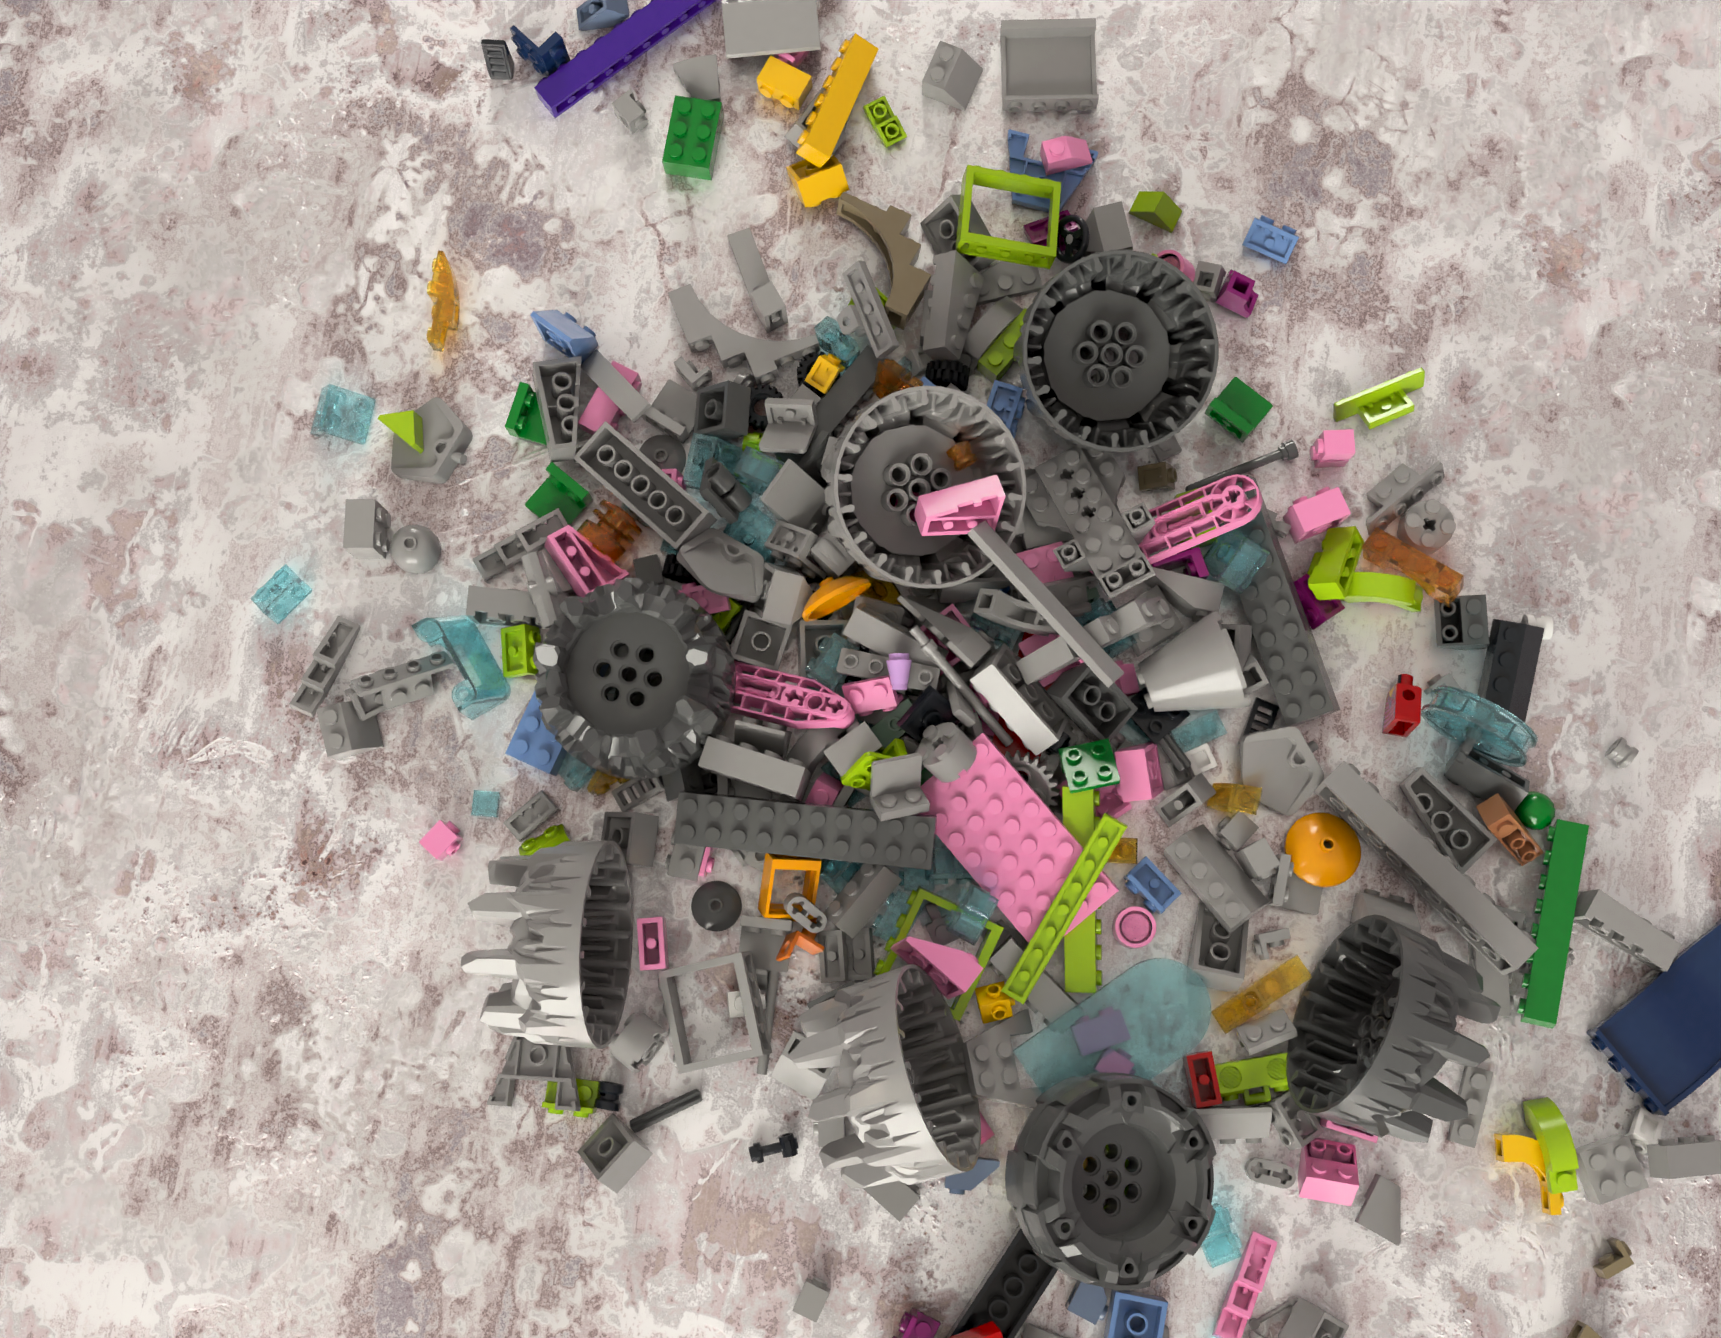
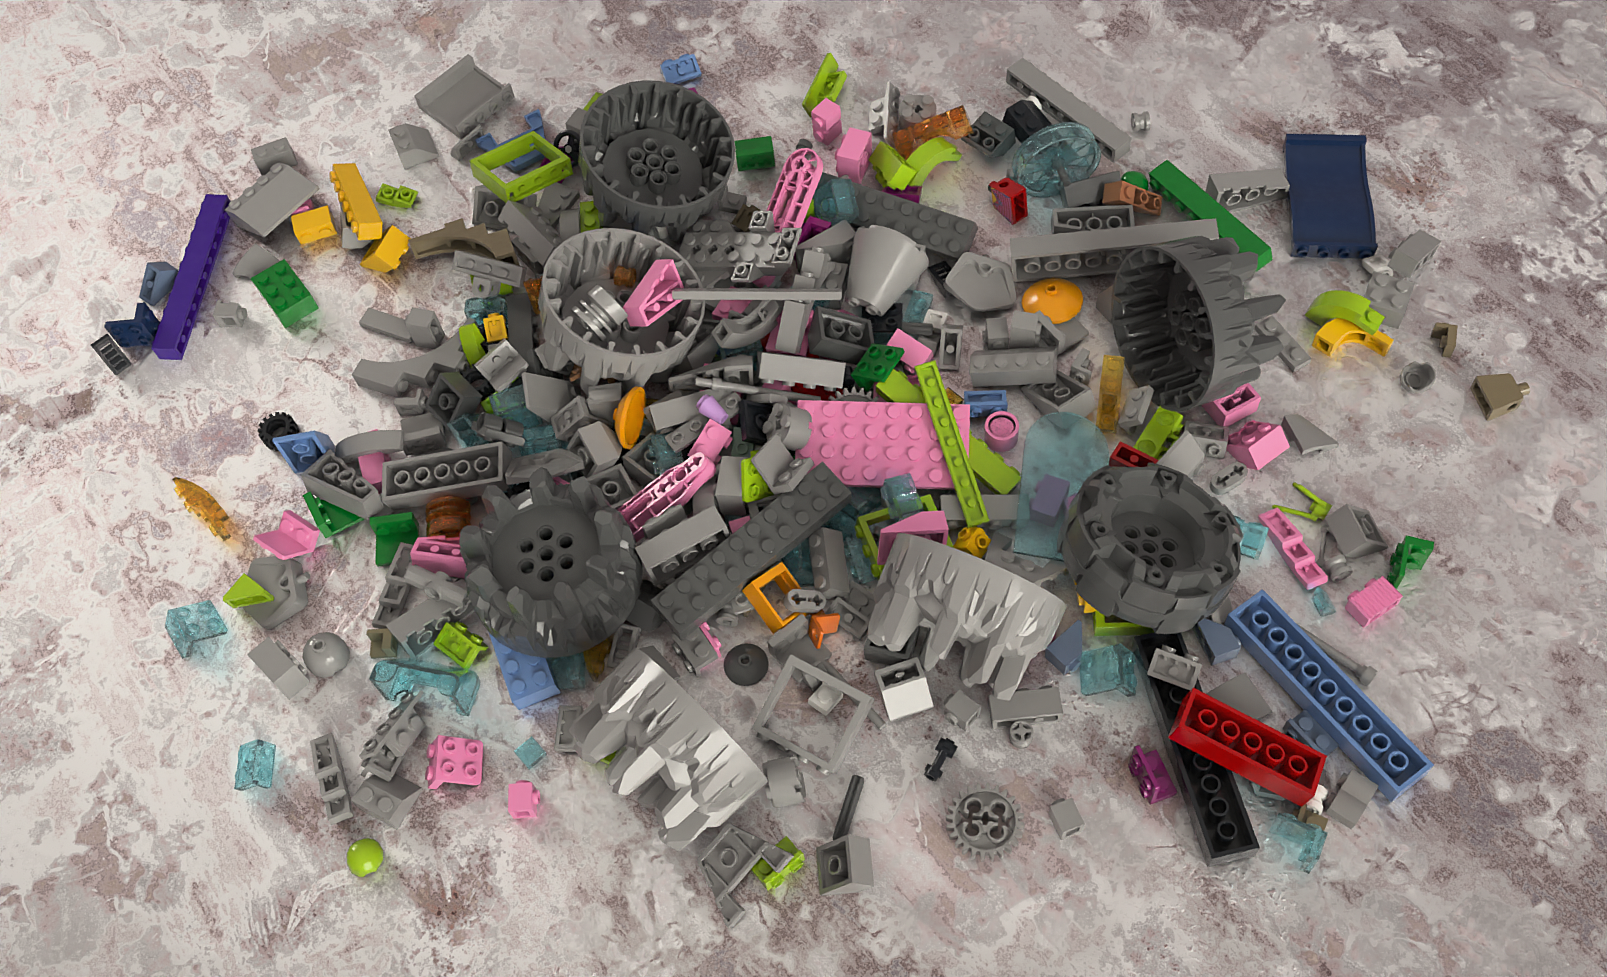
camera: 45 degrees left, 20 degrees down
black wheel [594,1081,624,1112] -> none
bright pink brick [637,917,669,971] -> none
bright pink slope [1040,136,1093,176] -> none
clear yellow slope [1207,783,1262,815] -> none
none -> bright pink bracket [253,510,320,560]
none -> black tyre [258,412,300,451]
none -> lime hair [346,838,383,877]
none -> dark tan panel [366,628,398,659]
none -> bright pink bracket [425,735,483,789]
none -> light grey slope [450,125,484,161]
none -> lime slope [459,323,486,368]
none -> light grey wheel [571,284,628,341]
none -> light grey gear [946,783,1025,862]
none -> light grey brick [1006,58,1132,163]
none -> light grey wheel [1009,720,1033,749]
none -> clear light blue bracket [1080,643,1137,697]
none -> light grey bracket [1147,645,1202,690]
none -> lime plant [1272,482,1333,522]
none -> light grey hair [1399,361,1436,394]

